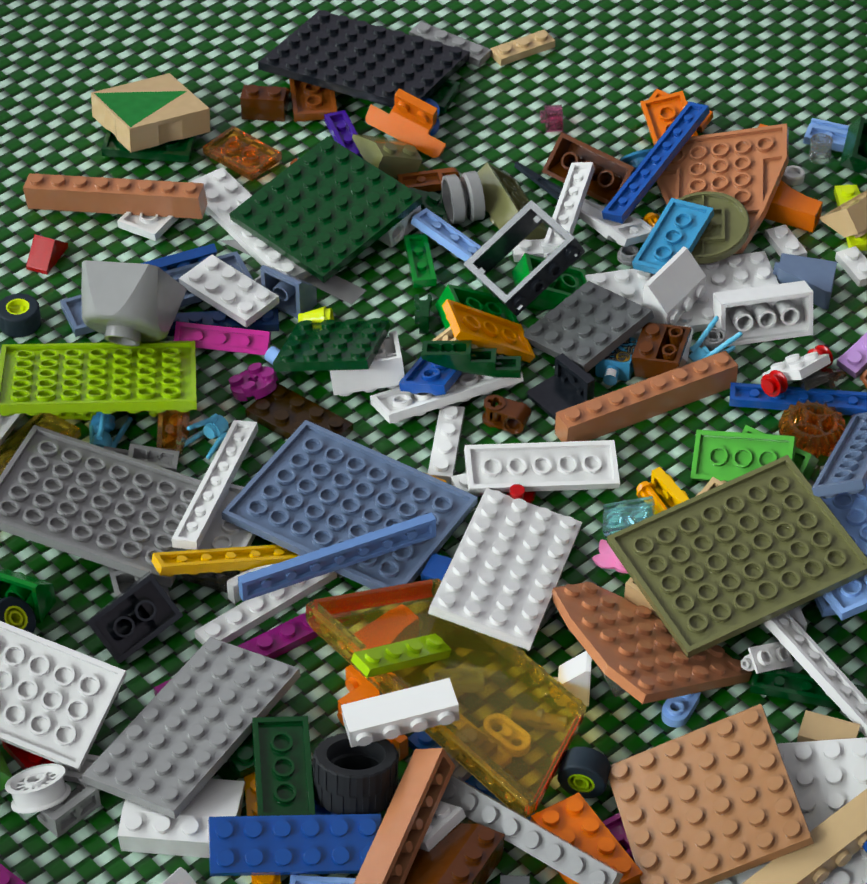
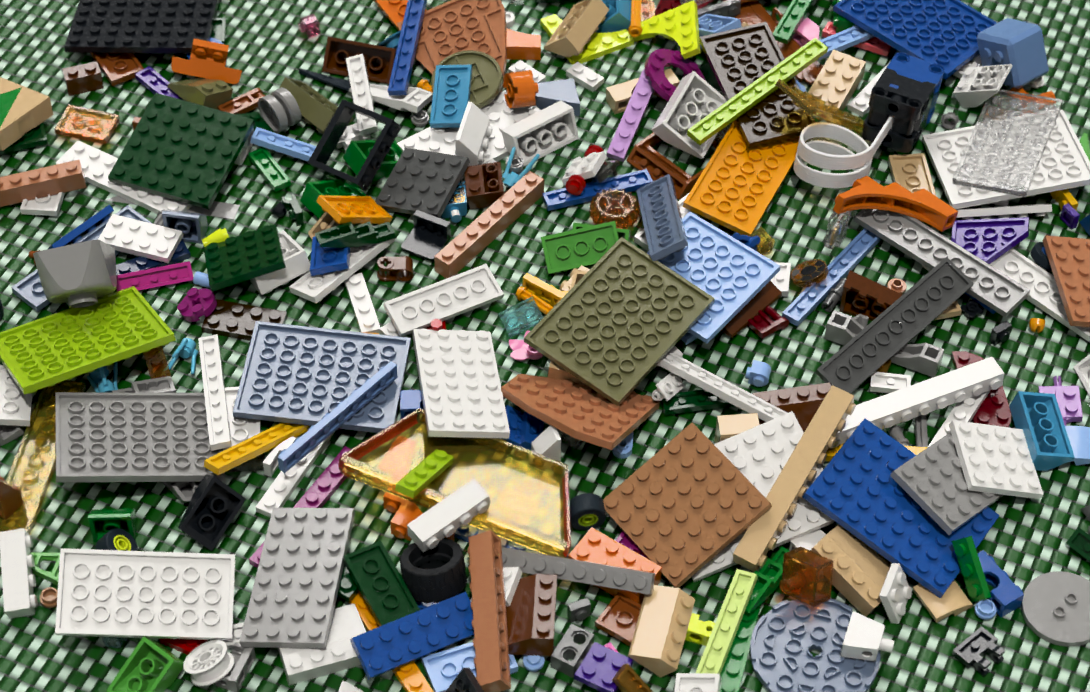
camera: 25 degrees left, 5 degrees up
none -> black hinge [271,201,287,218]
none -> blue slope [499,405,544,450]
none -> orange brick [503,70,538,108]

